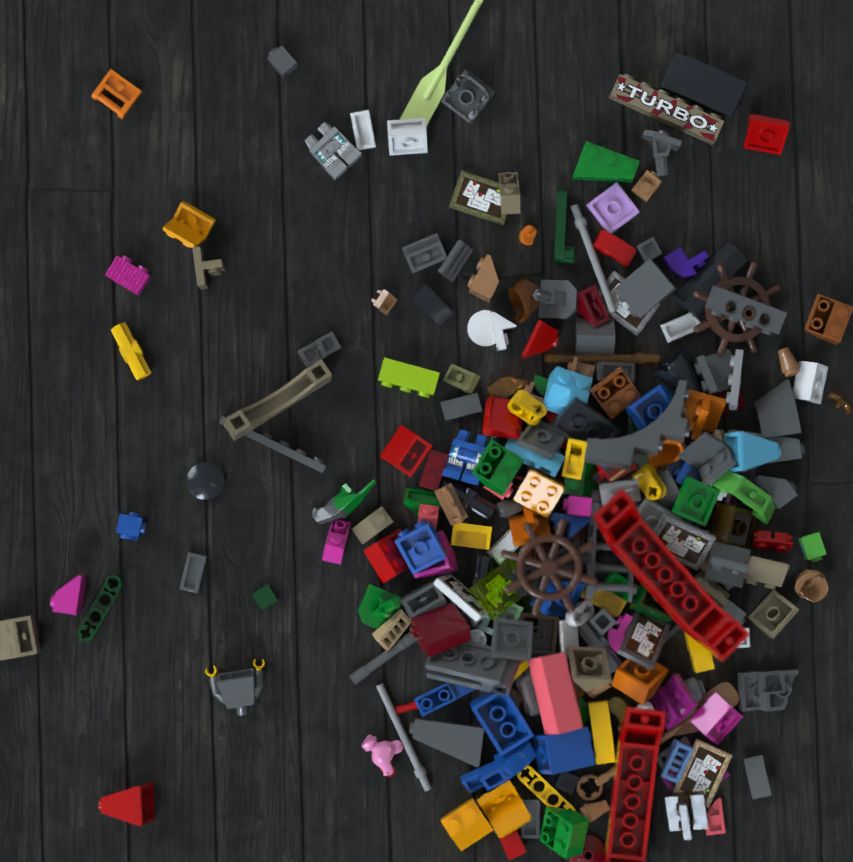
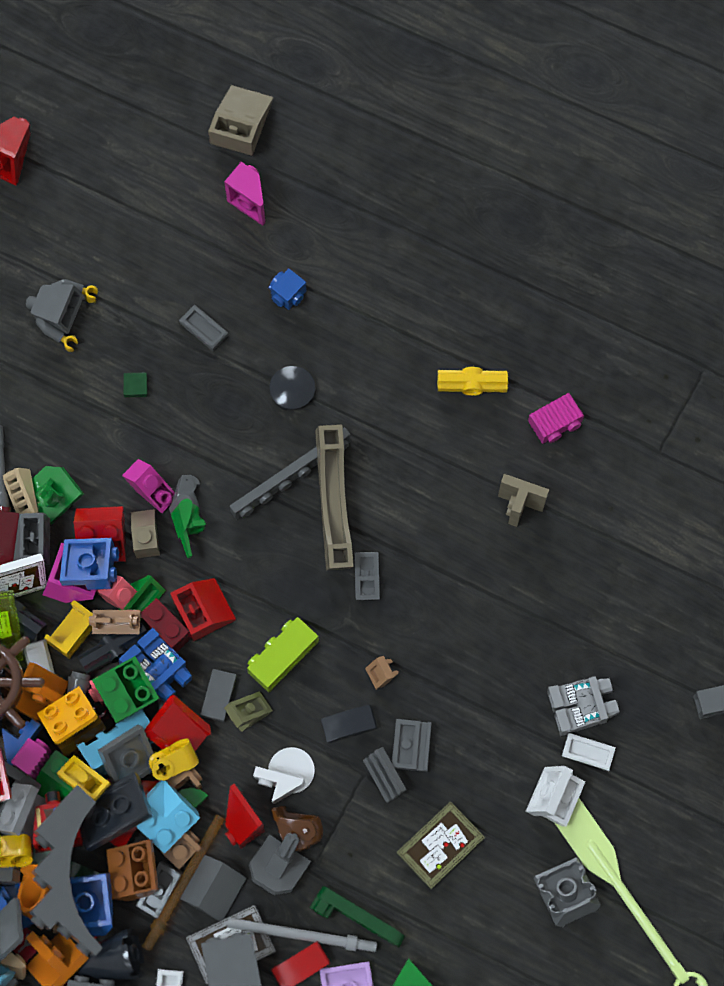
camera: 120 degrees right, 15 degrees down
dark green beam [77,574,124,642] -> none
light orange bracket [163,201,216,248] -> none
medium nougat slope [468,254,499,303] -> none
clear orange slope [487,376,529,399] -> none
dark tan slope [498,172,520,215] -> none
orange piece [519,225,537,245] -> none
dark red slope [577,284,610,327] -> none

